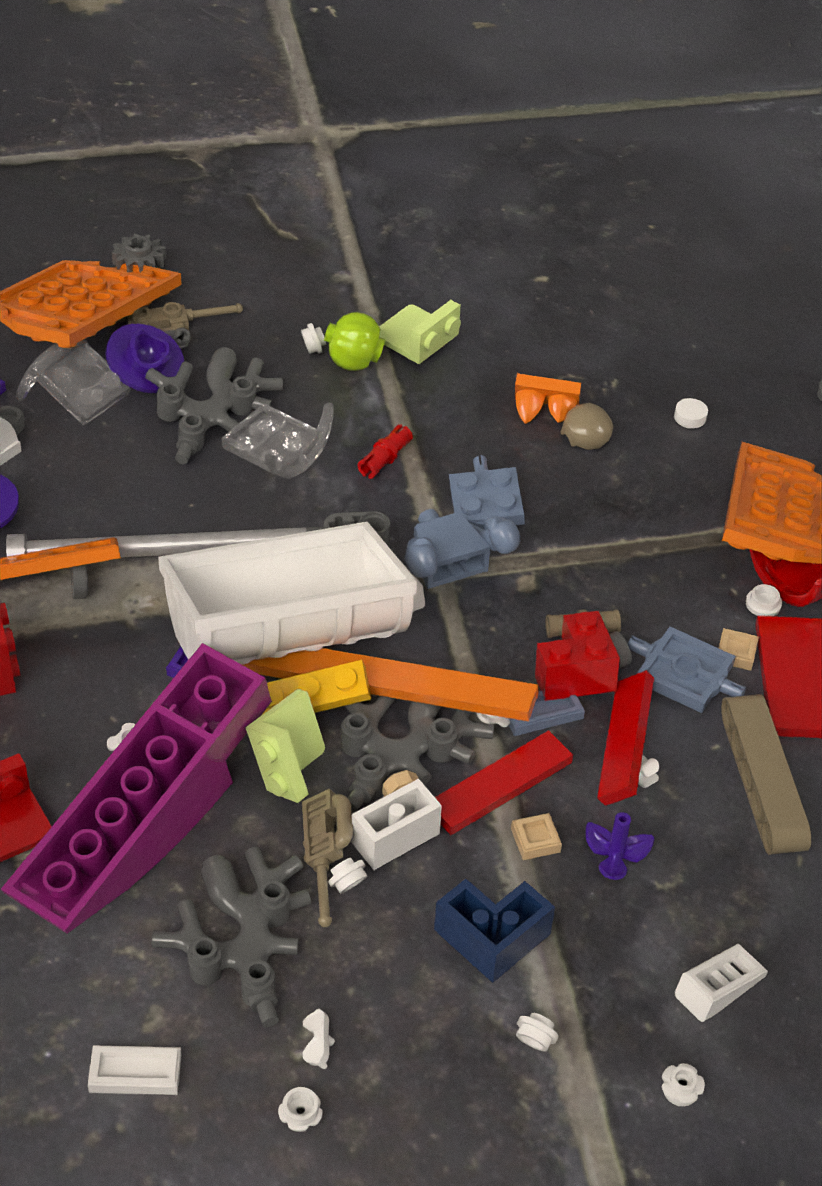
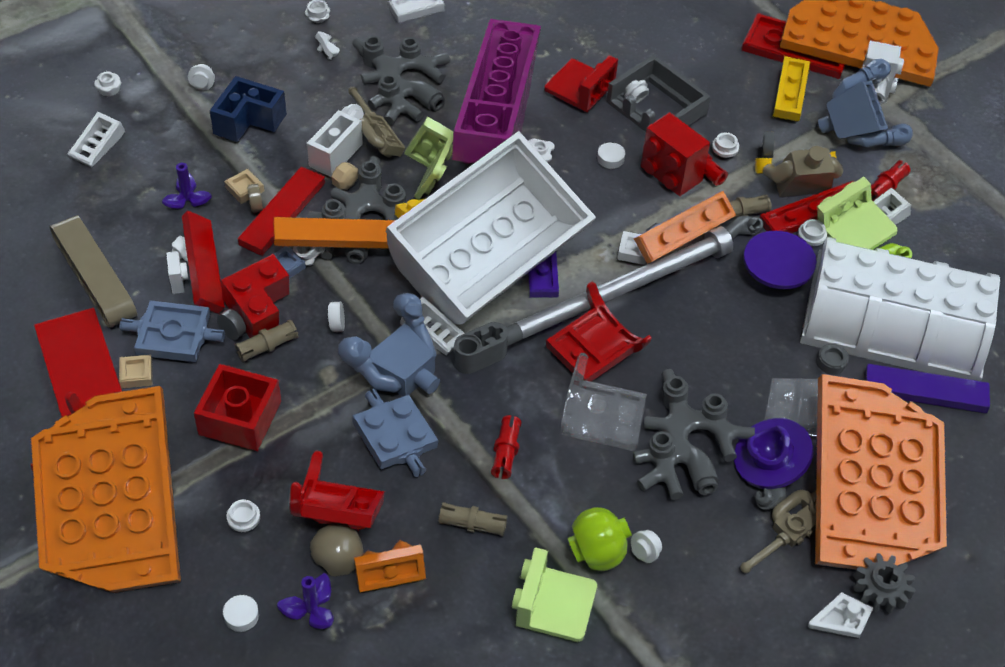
camera: 155 degrees right, 5 degrees up
none -> white plate [166,251,189,294]
none -> red brick [194,364,281,451]
none -> white plate [227,499,260,532]
none -> dark tan tile [247,184,263,213]
none -> dark purple plant [277,573,334,629]
none -> red piece [289,450,385,529]
none -> white tile [328,301,345,332]
none -> dark tan pin [439,503,508,536]
none -> red piece [546,281,652,386]
none -> white tile [597,143,625,169]
none -> white plate [617,231,646,265]
none -> white piece [808,593,873,638]

